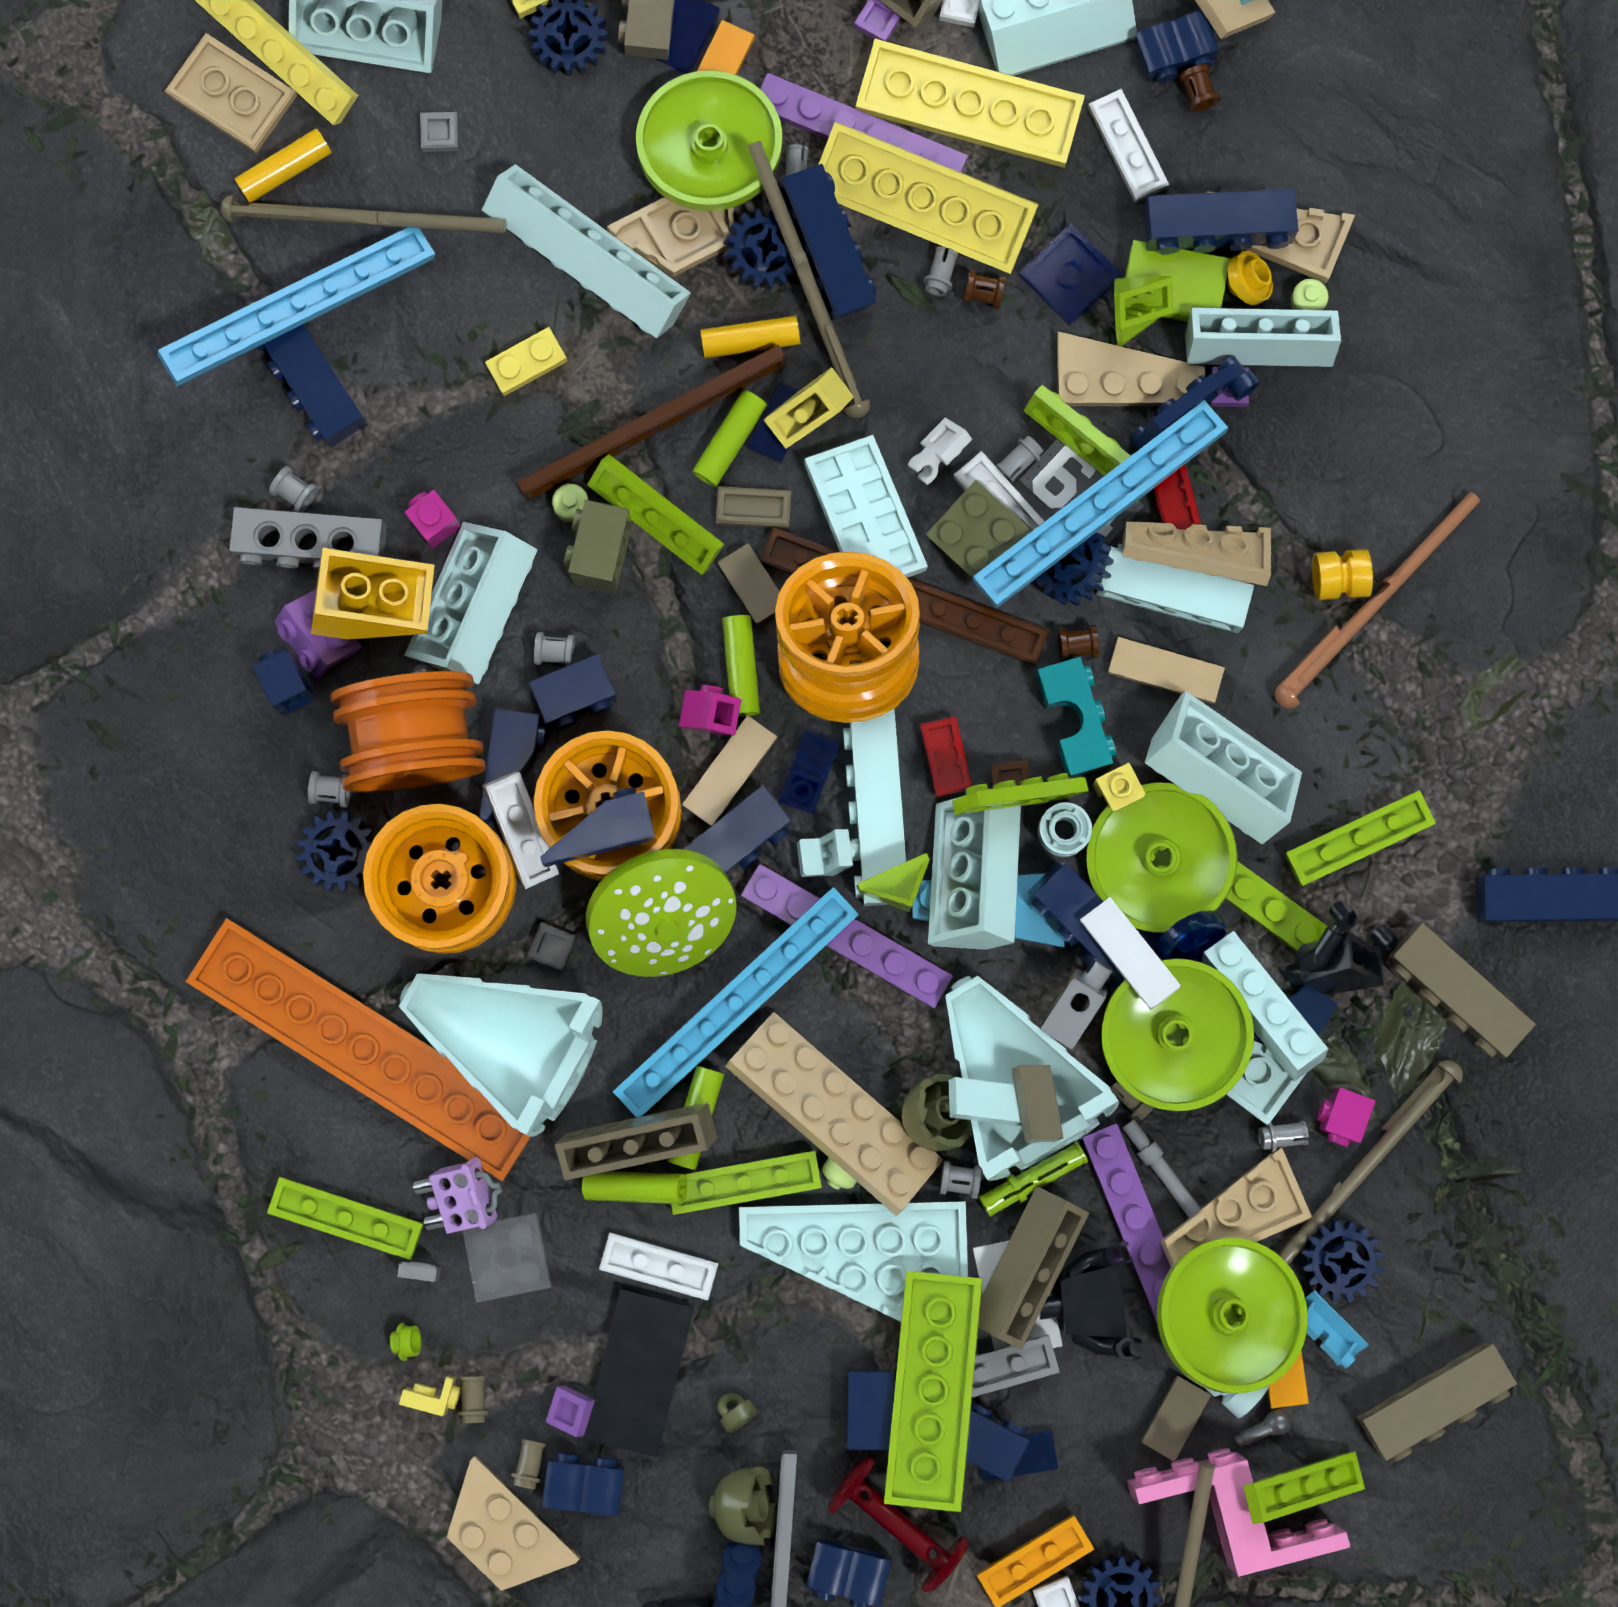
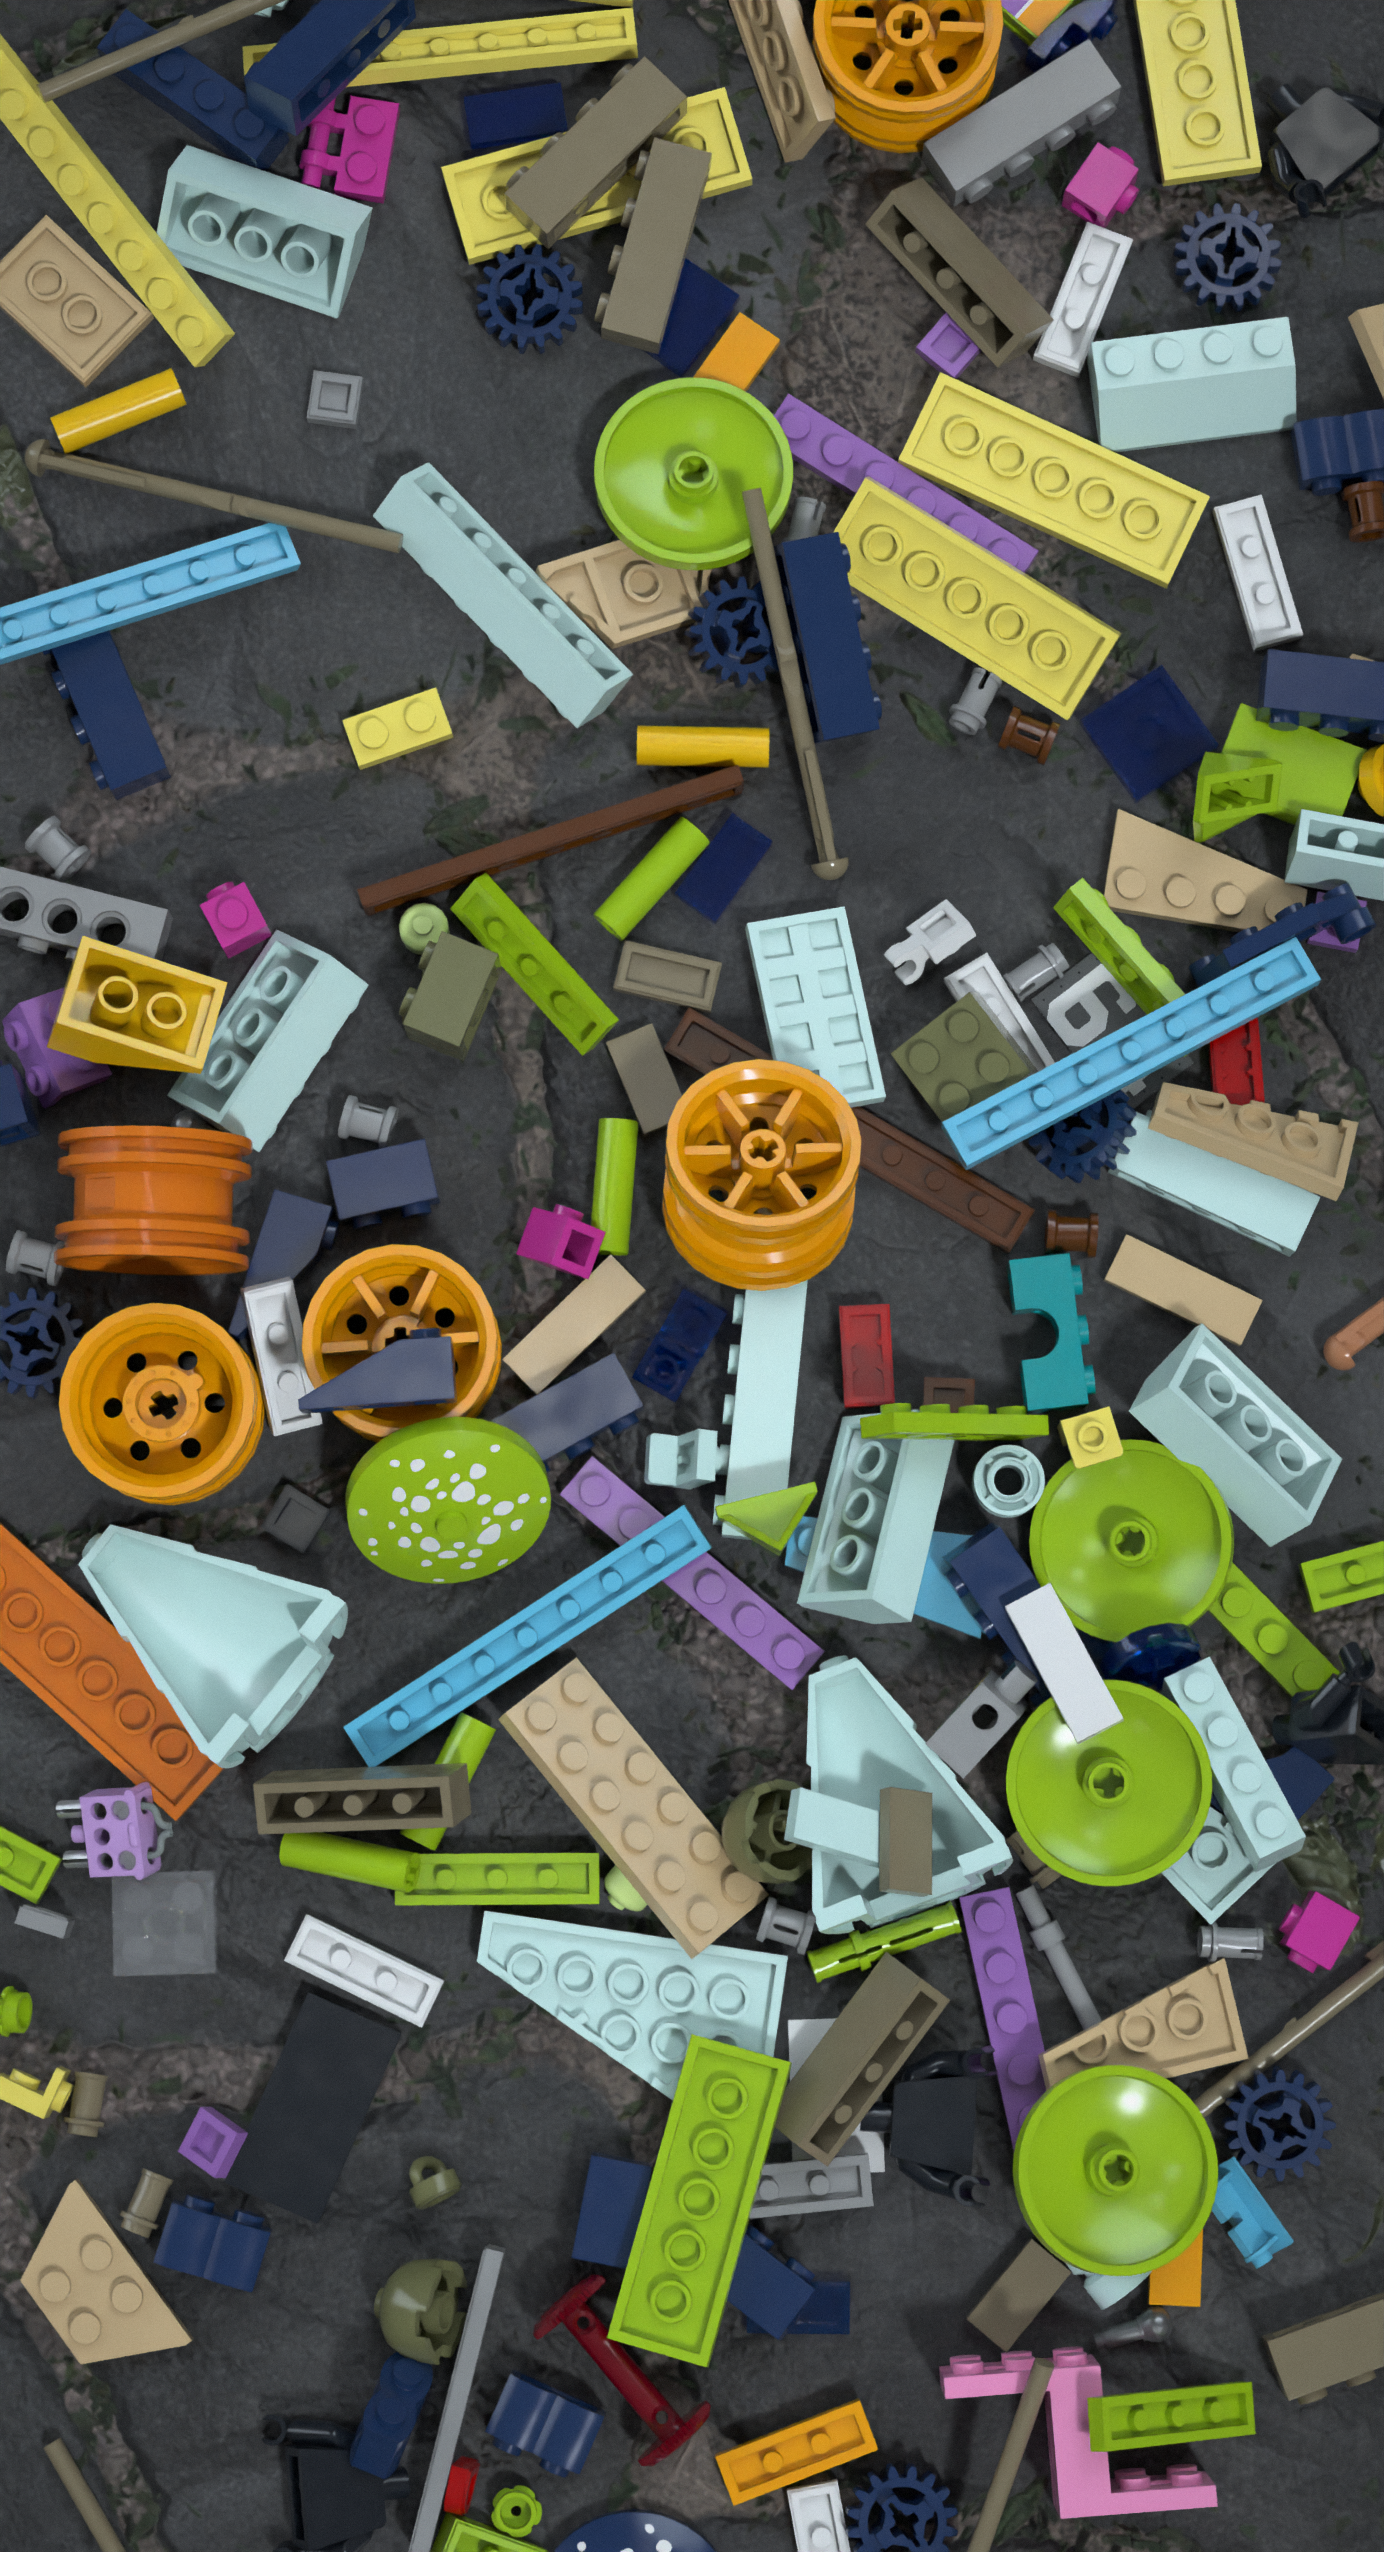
camera: 15 degrees right, 0 degrees up
light yellow slope [764,367,854,449] -> none

